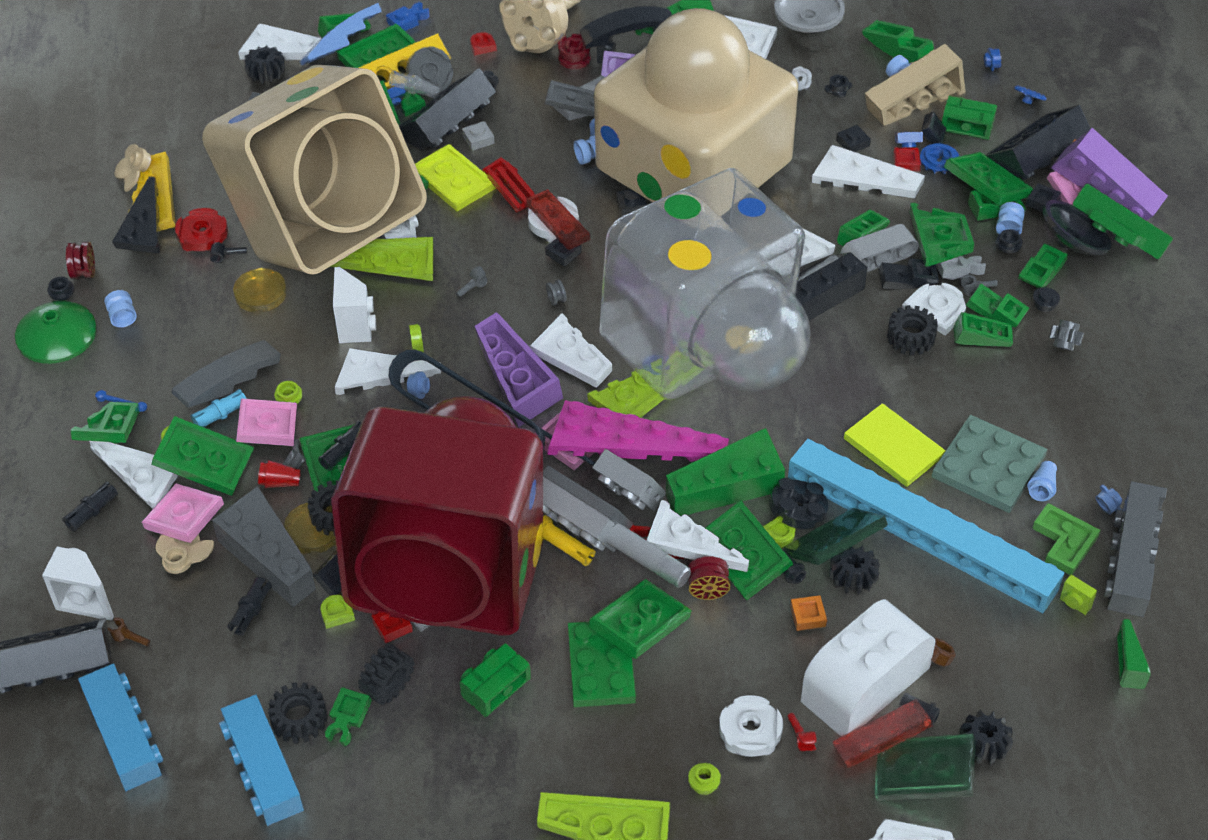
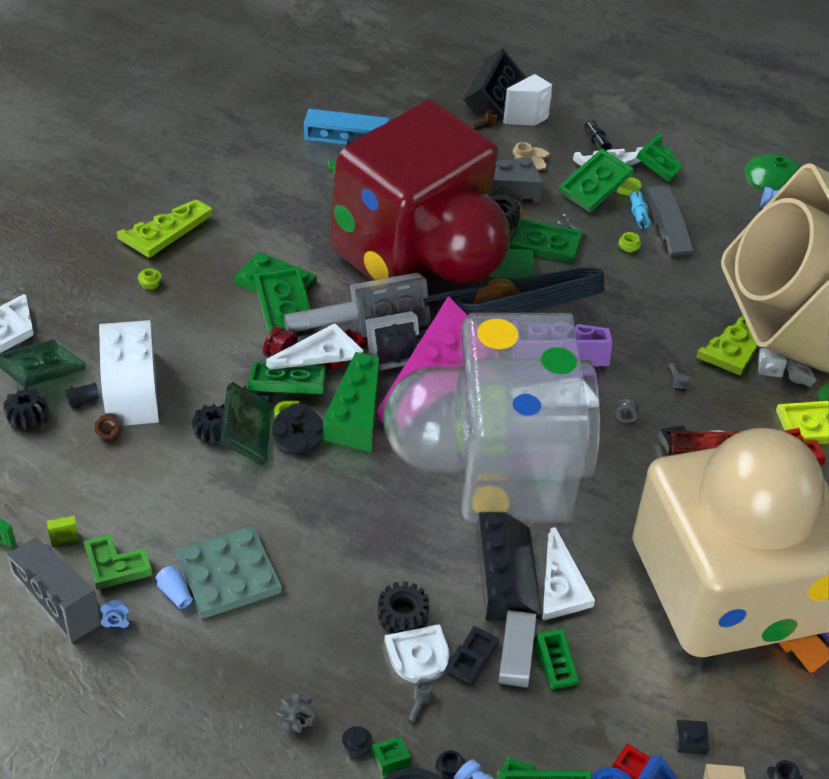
camera: 120 degrees right, 5 degrees down
dark azure brick [78,663,163,792] -> none
blue hinge [95,390,147,412] -> none
bright pink plate [142,483,224,543] -> none
bright pink plate [236,399,297,446] -> none
red cone [258,460,301,488] -> none
black pin [318,421,362,471] -> none
white slope [333,267,376,343] -> none
white wing [335,349,441,395] -> none
medium blue plate [407,371,430,399] -> none
lime tile [409,324,424,353] -> none
green brick [459,643,531,717] -> none
white plate [719,695,783,757] -> none
medium azure brick [788,439,1065,614] -> none
orange plate [790,595,827,631] -> none
light grey plate [791,67,812,91] -> none
white wing [812,145,925,198] -> none
clear red tile [832,699,933,768] -> none
neon yellow tile [844,403,946,487] -> none
green wing [909,203,974,266] -> none
light grey plate [936,256,986,280] -> none
green slope [954,312,1013,347] -> none
green slope [966,283,1029,327] -> none

